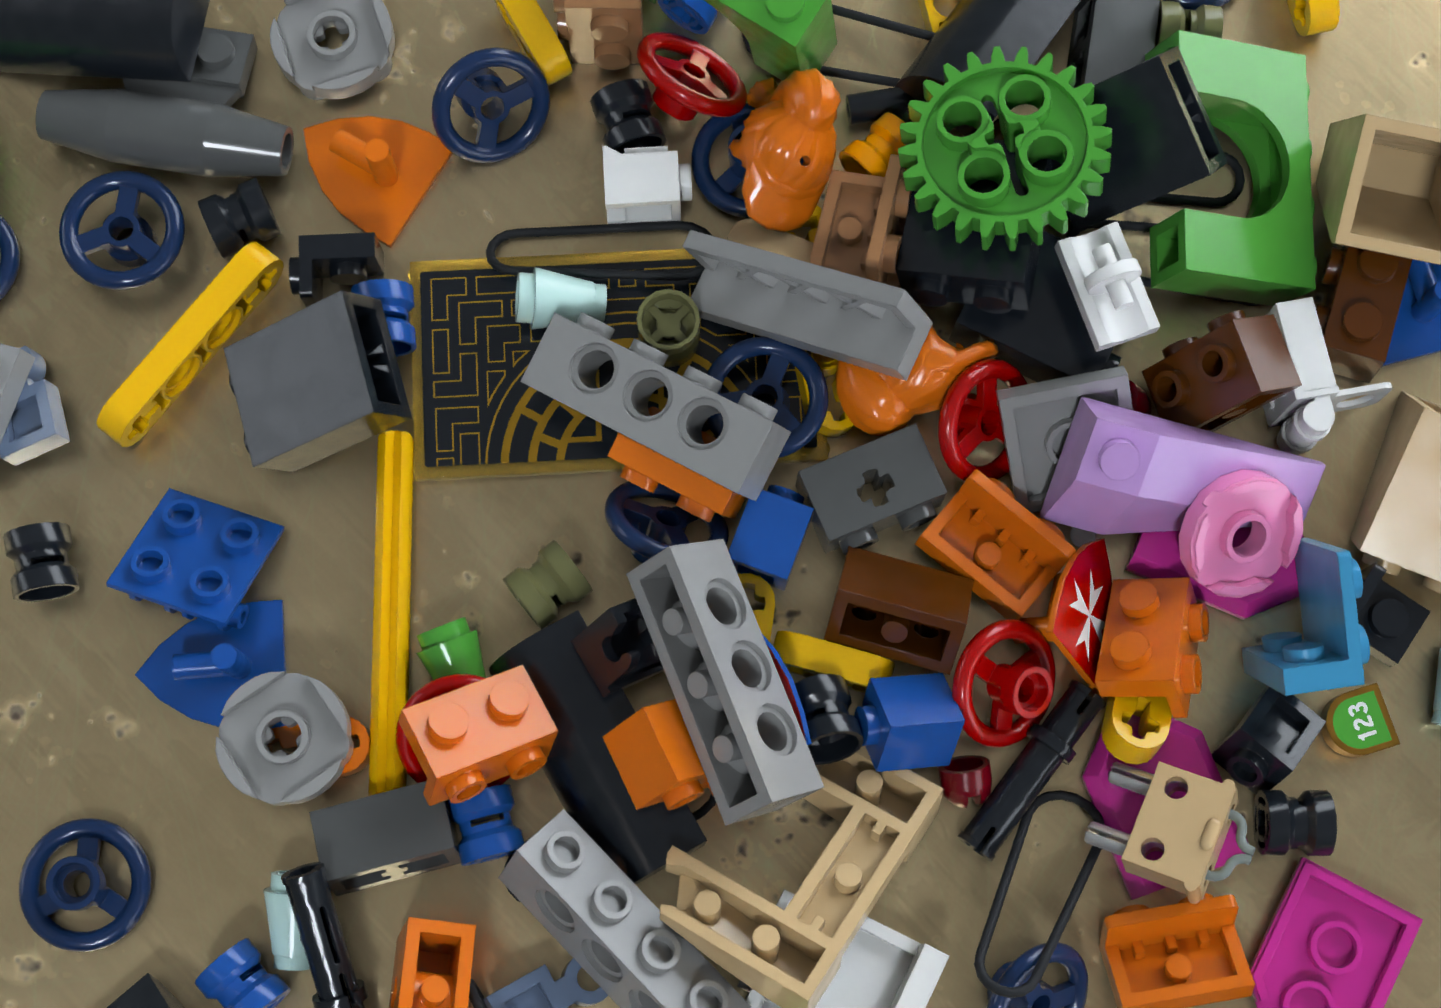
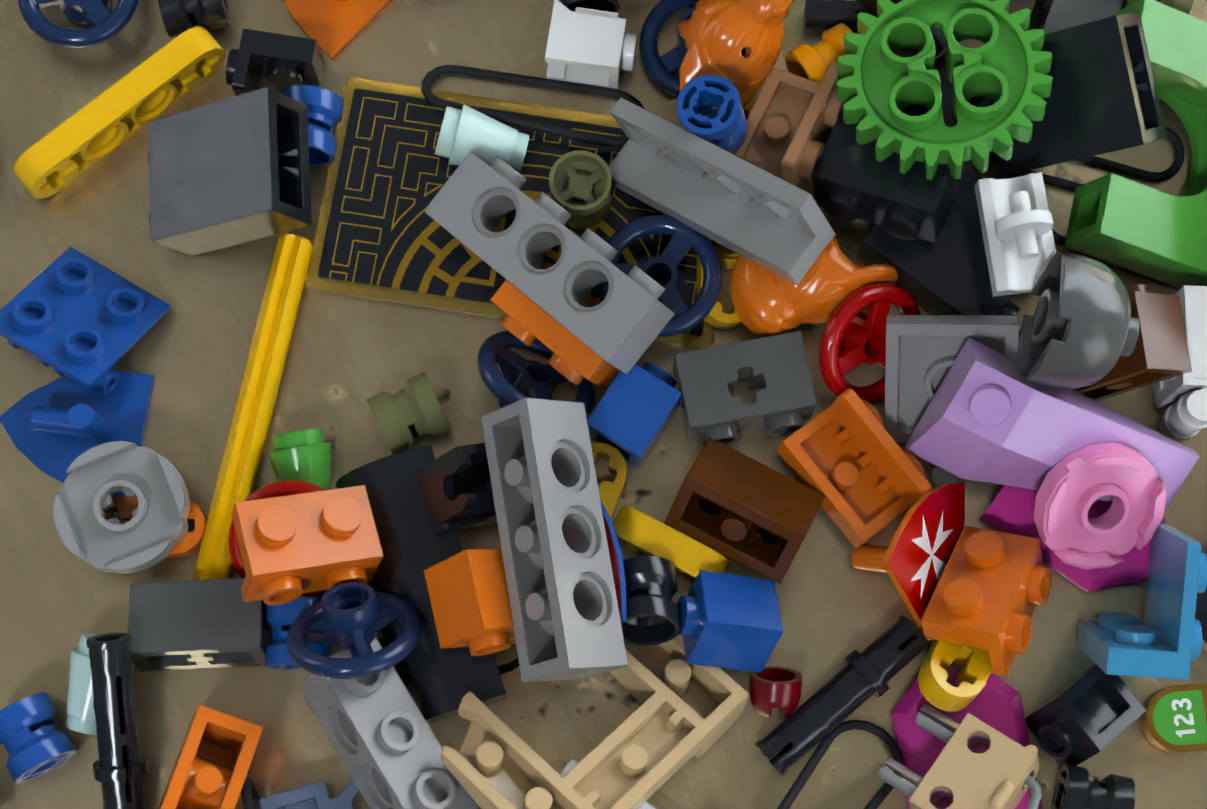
camera: 15 degrees right, 0 degrees up
red piece [952,619,1056,747] -> none
none -> dark blue piece [287,582,421,679]
none -> blue wheel [676,75,748,154]
none -> dark grey cylinder [1018,251,1140,389]

